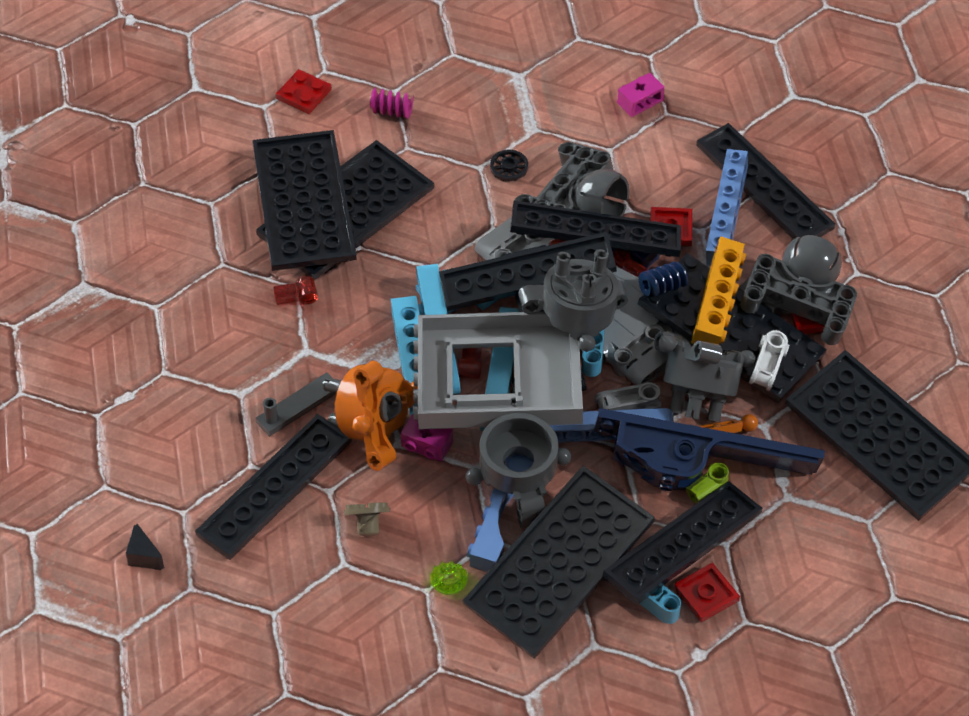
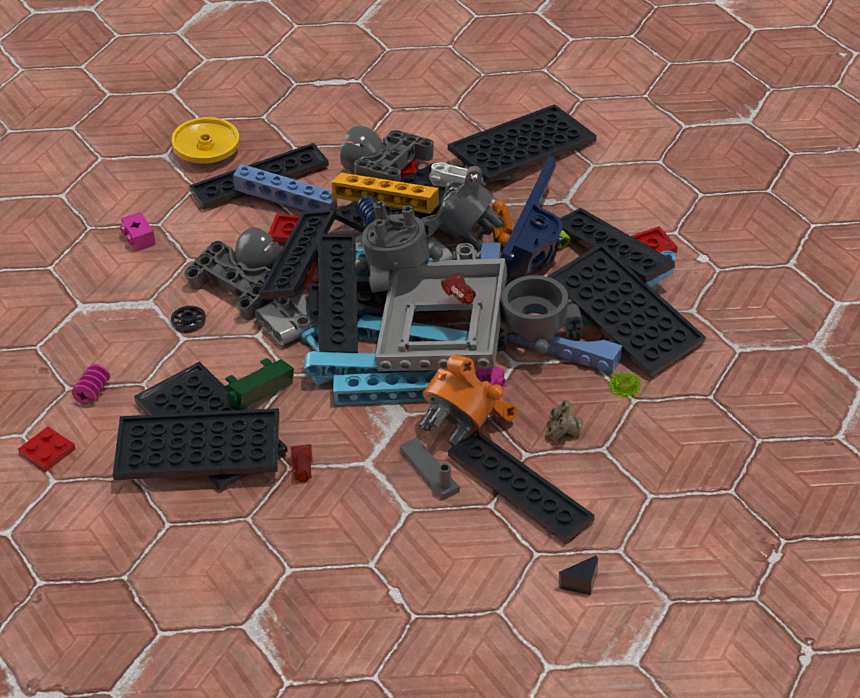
camera: 80 degrees left, 10 degrees down
none -> yellow dish [171,117,240,164]
none -> dark green brick [224,358,294,410]
none -> clear red piece [441,272,476,305]

